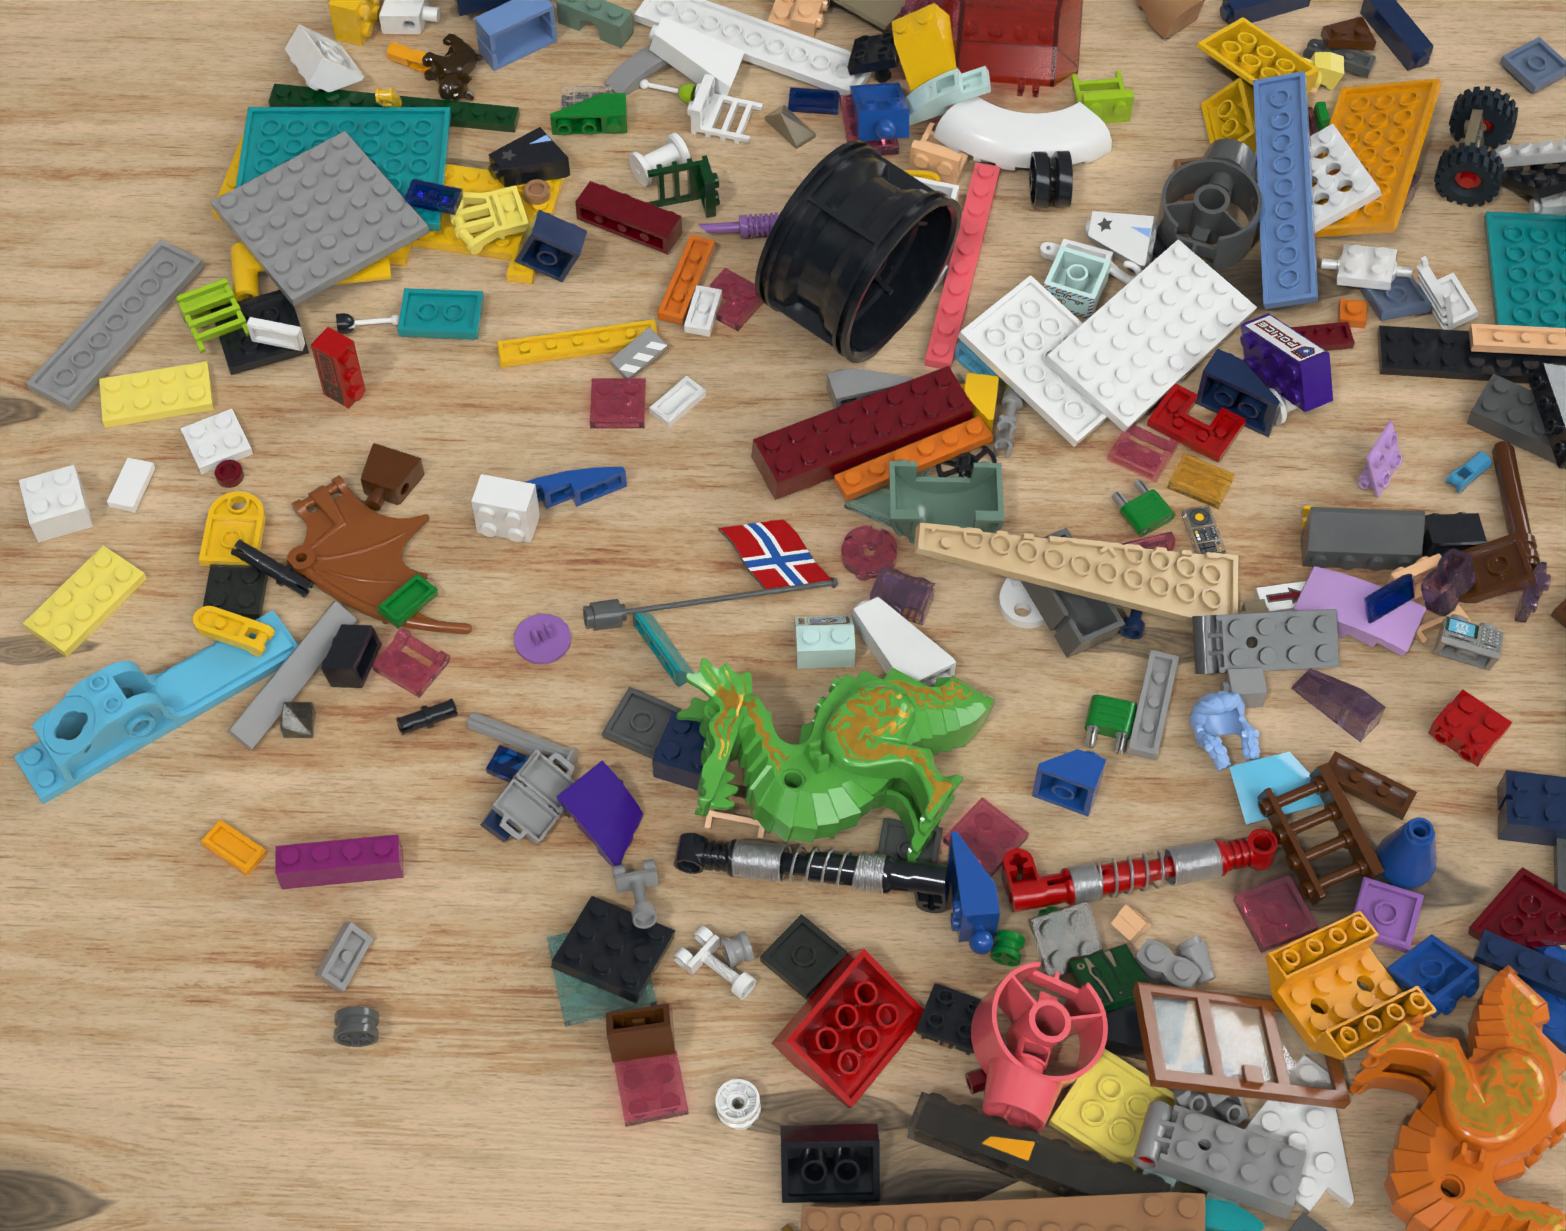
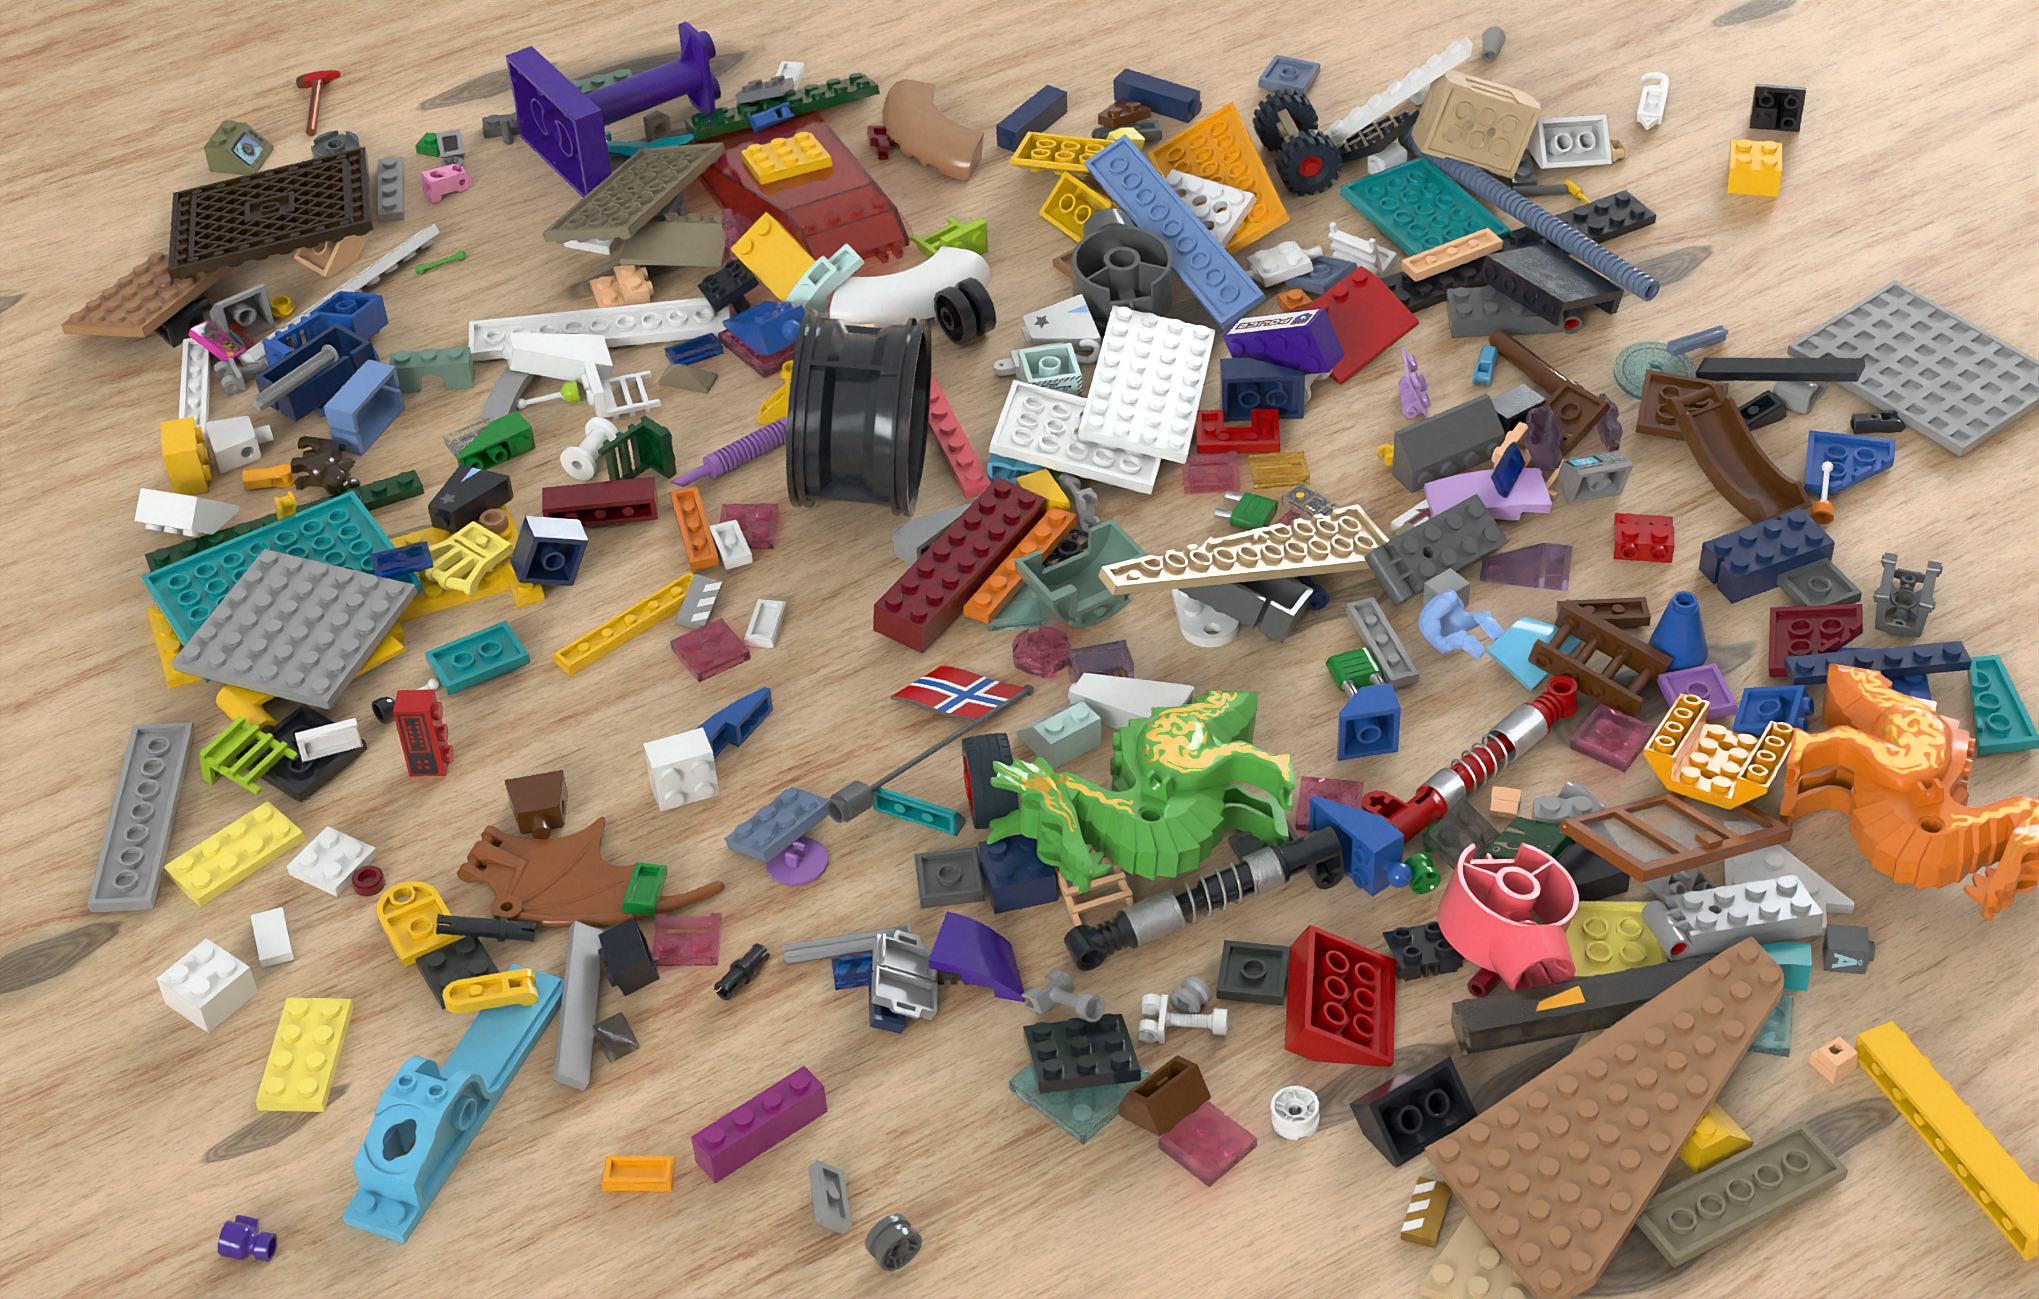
camera: 30 degrees left, 15 degrees down
none -> sand blue plate [724,787,829,863]
none -> black wheel [962,733,1019,829]
none -> red slope [1302,266,1419,385]

